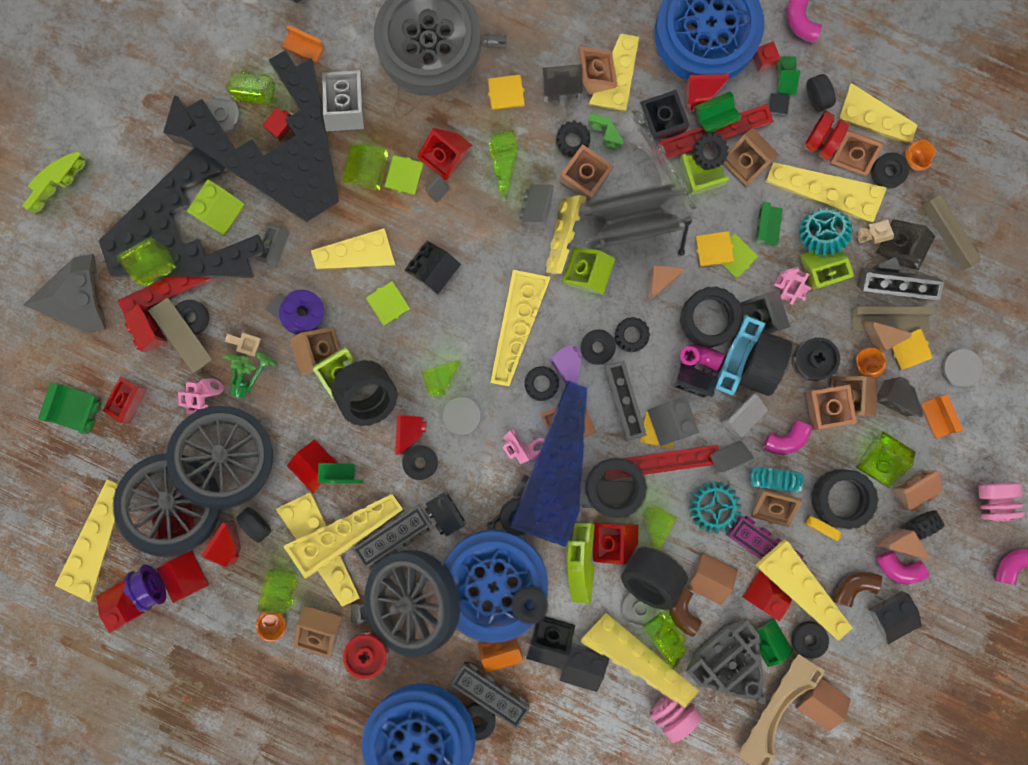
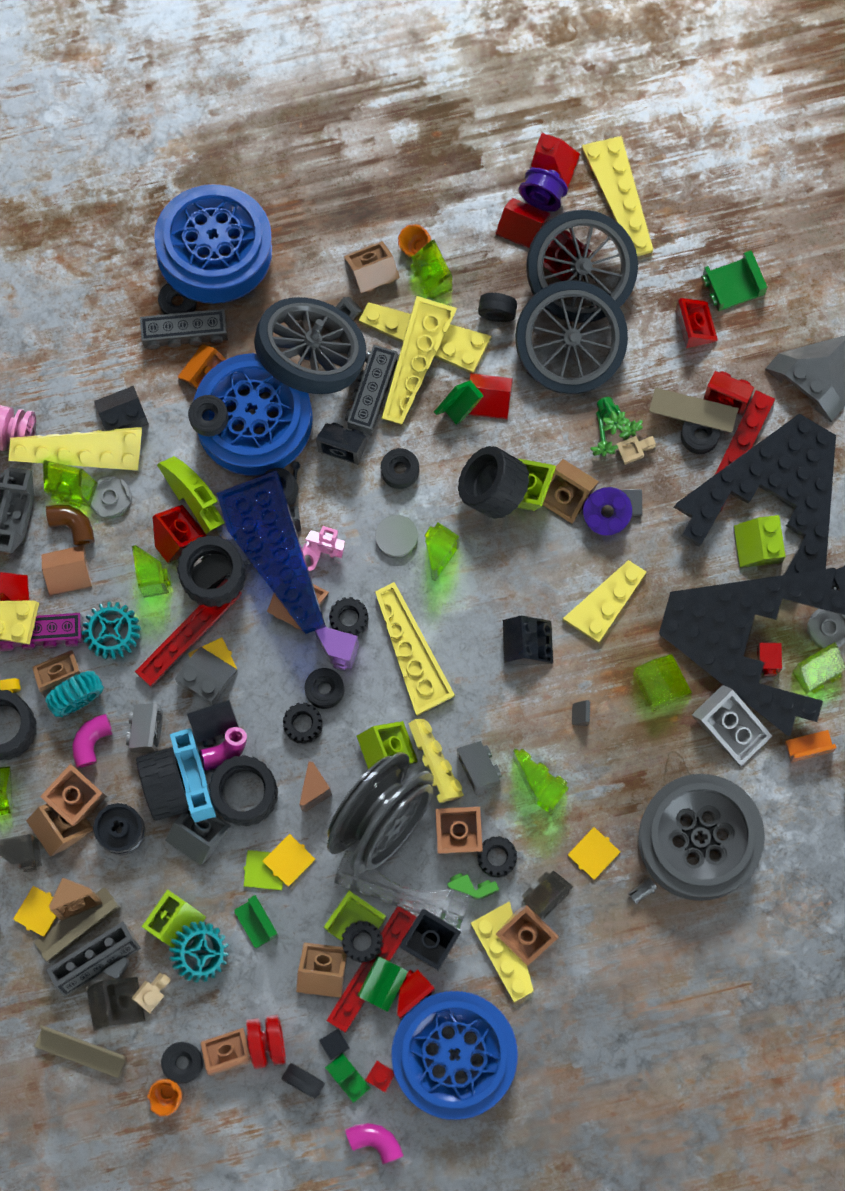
camera: 145 degrees right, 10 degrees down
clear neon green slope [116,237,176,286] -> none
bright pink piece [178,378,224,414] -> none
red slope [201,520,241,567] -> none
dark grey slope [255,224,290,267] -> none
red wheel [343,631,389,679] -> none
lime piece [366,281,410,326] -> none
lime piece [385,155,424,195] -> none
red slope [395,415,427,455] -> none
red slope [417,128,473,181] -> none
black slope [526,616,575,670] -> none
dark grey brick [604,360,647,441] -> none
black tyre [621,547,688,610] -> none
black hinge [678,220,692,256] -> none
dark grey slope [710,441,754,473] -> none
light yellow wing [765,162,887,224] -> none
bright pink piece [774,266,811,305] -> none
light yellow wing [838,83,918,145] -> none
orange hair [856,347,887,378] -> none

